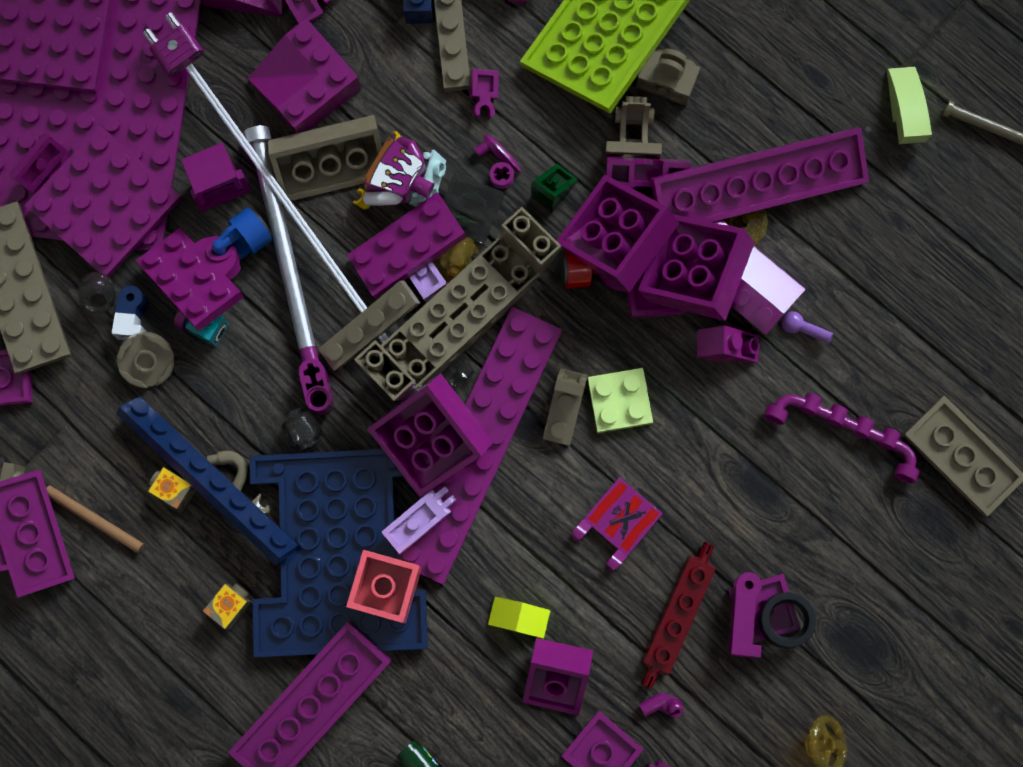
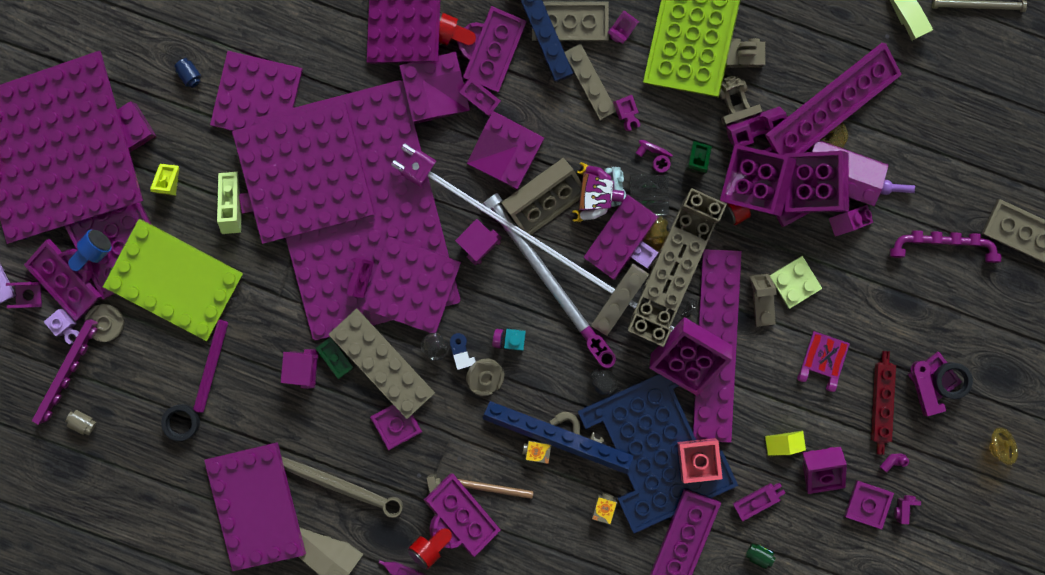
camera: 30 degrees left, 10 degrees up
magenta plate [135,207,273,332] -> none
lavender hinge [382,487,456,555] -> none
none -> magenta hinge [732,483,785,521]

